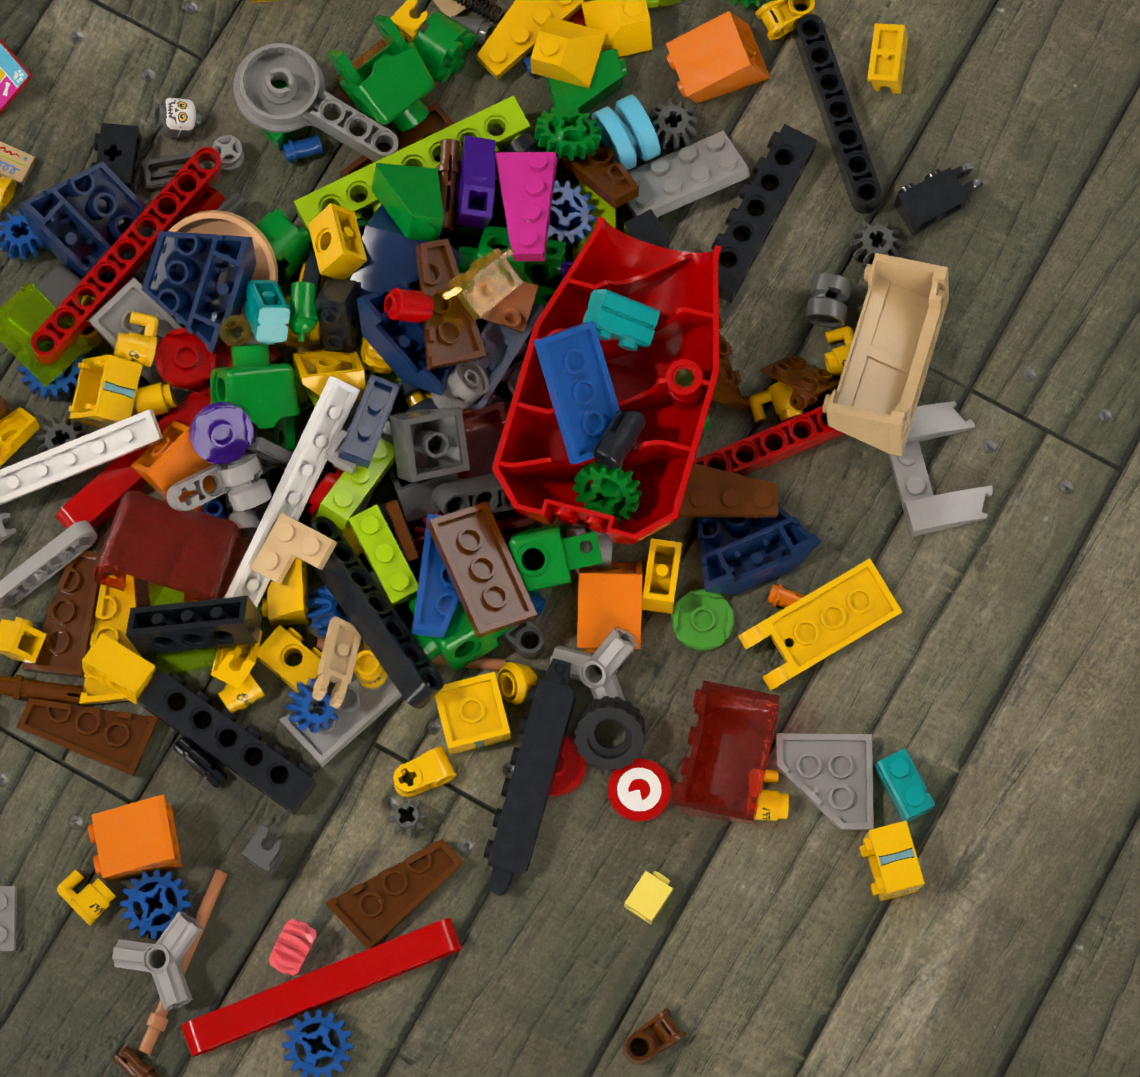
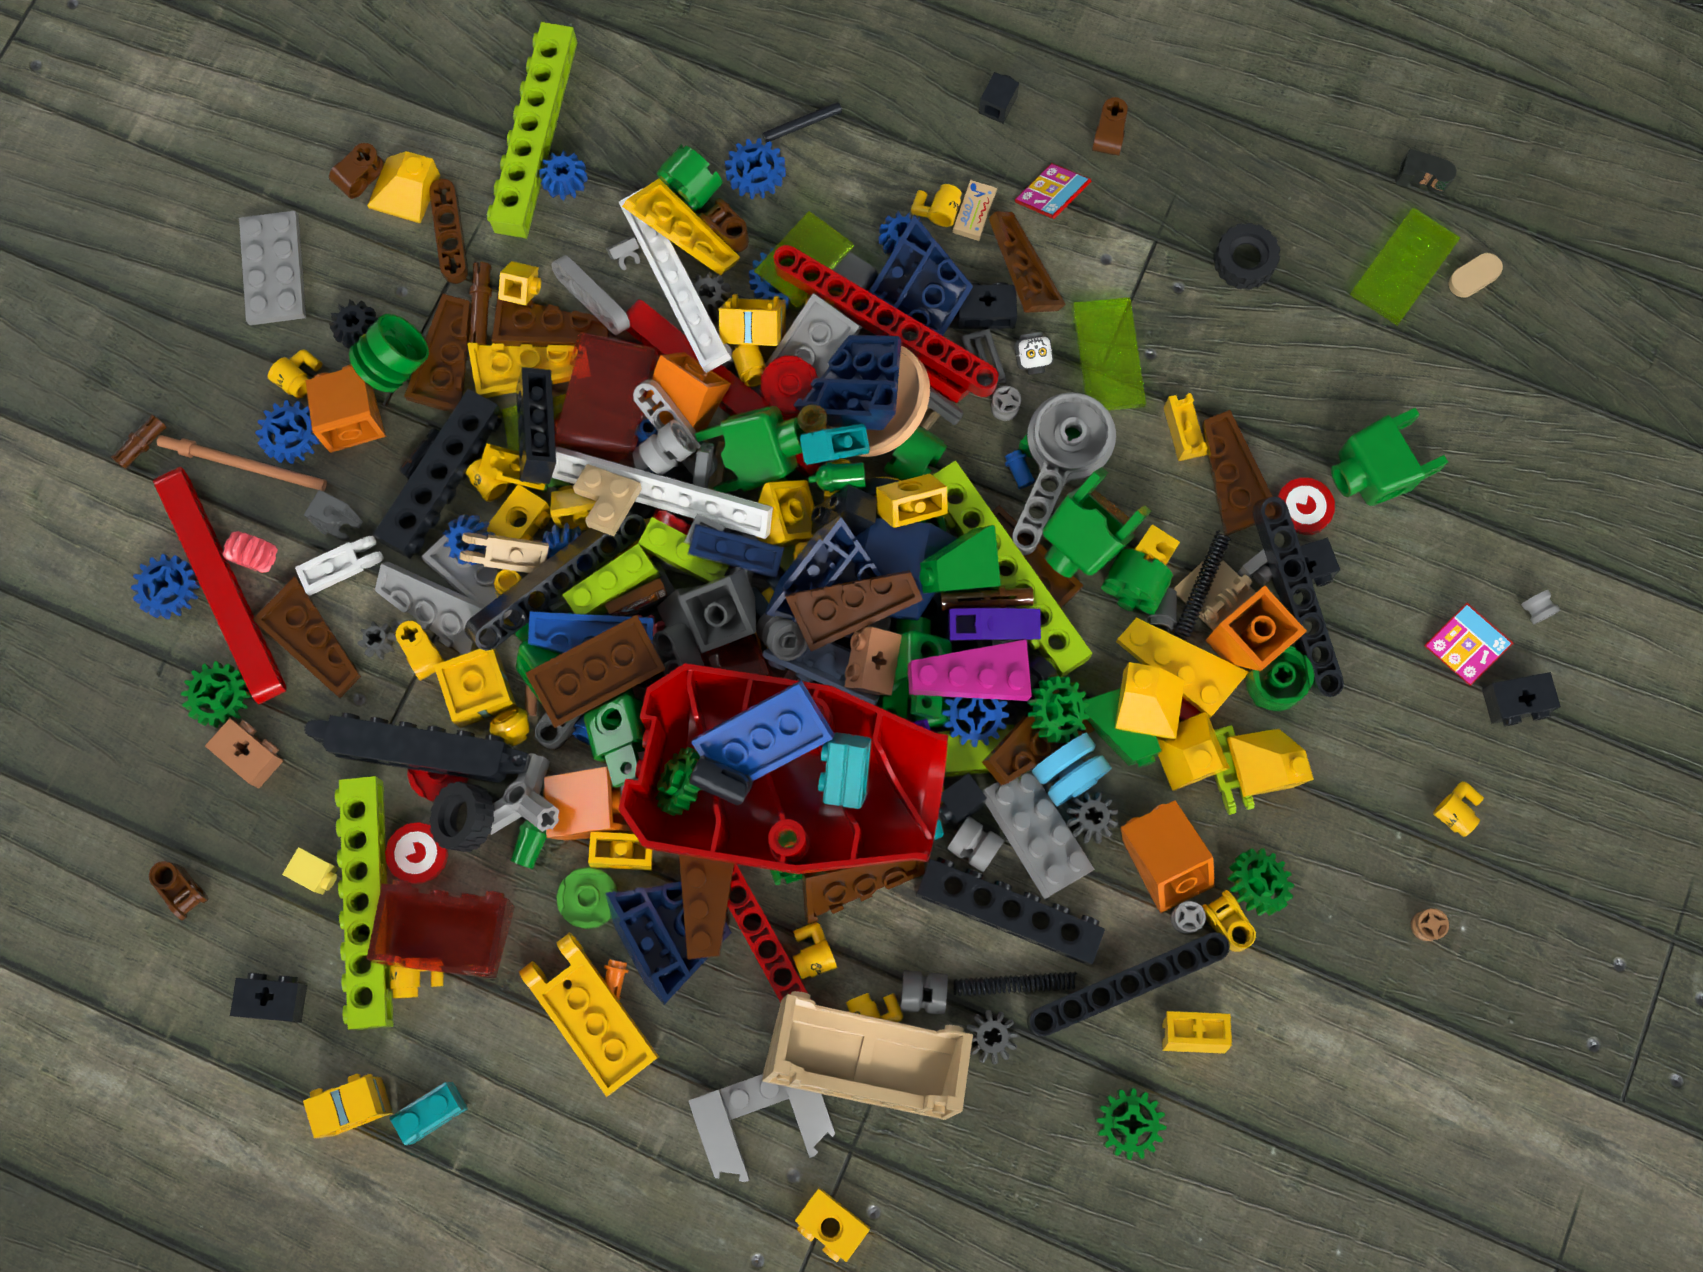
camera: 85 degrees right, 0 degrees up
yellow hinge [82,633,156,704] -> none
light grey piece [112,911,203,1011] -> none
yellow piece [114,311,158,367] -> none
tile [189,402,254,465] -> none
red brick [384,288,434,323] -> none
clear yellow bracket [442,247,523,320] -> none
reddish brown hinge [760,355,839,410] -> none
light grey plate [776,733,874,831] -> none
black hinge [894,162,983,236] -> none
none -> green gear [181,661,251,728]
none -> nougat brick [205,718,284,788]
none -> black brick [230,973,307,1023]
none -> white hinge [295,536,384,596]
none -> black gear [329,299,378,349]
none -> lime brick [335,776,394,1030]
none -> green wheel [349,314,429,392]
none -> light grey wing [375,562,486,656]
none -> green piece [510,820,548,869]
none -> yellow brick [795,1187,870,1262]
none -> light grey wheel [947,816,1005,873]
none -> black piece [954,971,1077,996]
none -> reddish brown wing [988,211,1066,313]
none -> clear neon green tile [1073,297,1146,411]
none -> green gear [1095,1088,1167,1160]
none -> light grey wheel [1170,901,1206,934]

